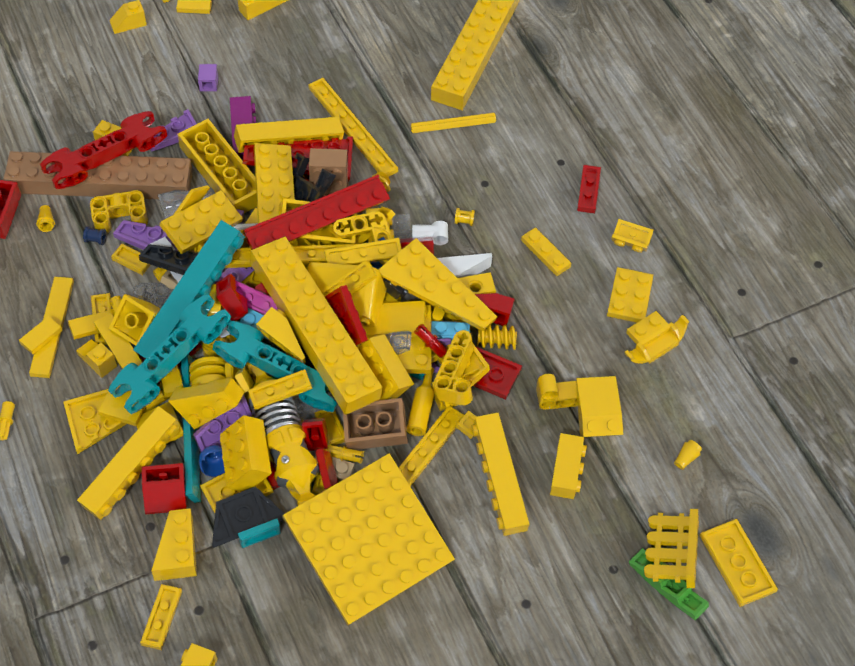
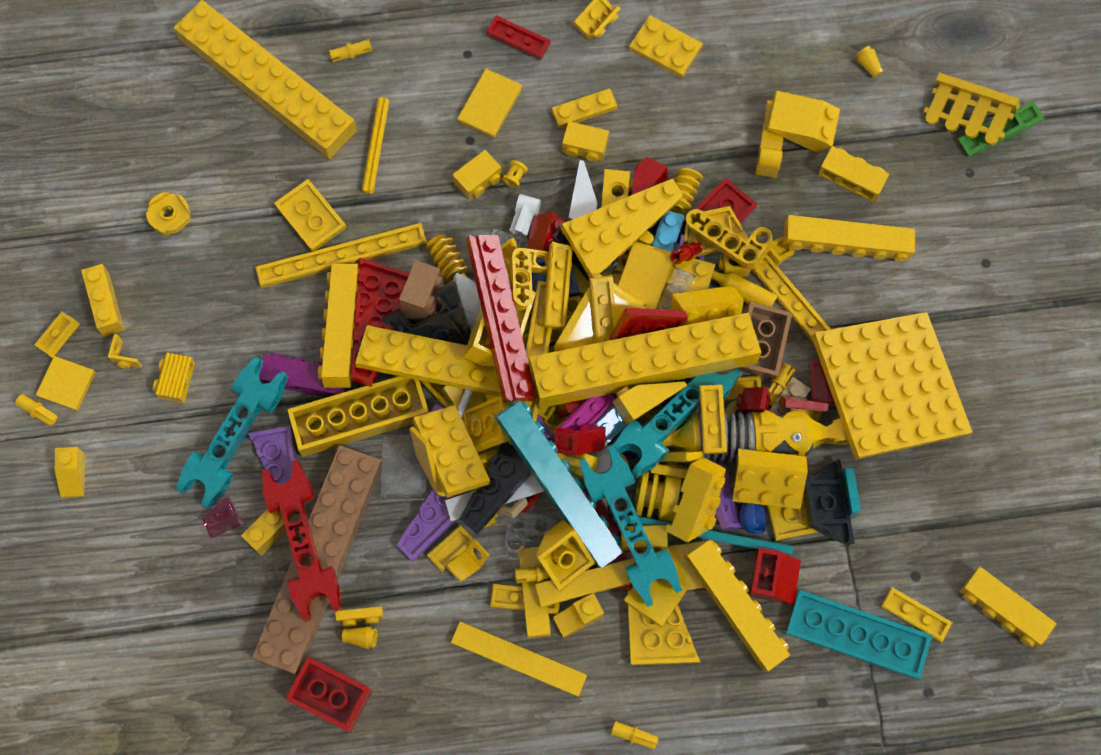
camera: 70 degrees left, 15 degrees up
yellow tile [19,316,63,354] -> none
dark blue bush [83,226,107,245] -> none
yellow beam [90,190,148,233] -> none
yellow wedge [151,508,197,581] -> none
medium lavender brick [198,64,218,91] -> none
yellow plate [625,311,689,364] -> none
yellow tile [700,519,778,607] -> none
none -> yellow bracket [108,334,142,369]
none -> yellow plate [146,192,191,236]
none -> yellow brick [153,352,195,404]
none -> teal piece [176,356,289,509]
none -> clear pink slope [202,497,244,538]
none -> yellow plate [274,179,347,251]
none -> yellow pin [329,39,373,63]
none -> yellow plate [335,606,384,627]
none -> yellow bracket [446,539,489,582]
none -> yellow brick [453,150,502,201]
none -> yellow tile [457,69,523,139]
none -> yellow brick [562,121,609,162]
none -> teal plate [785,590,932,680]

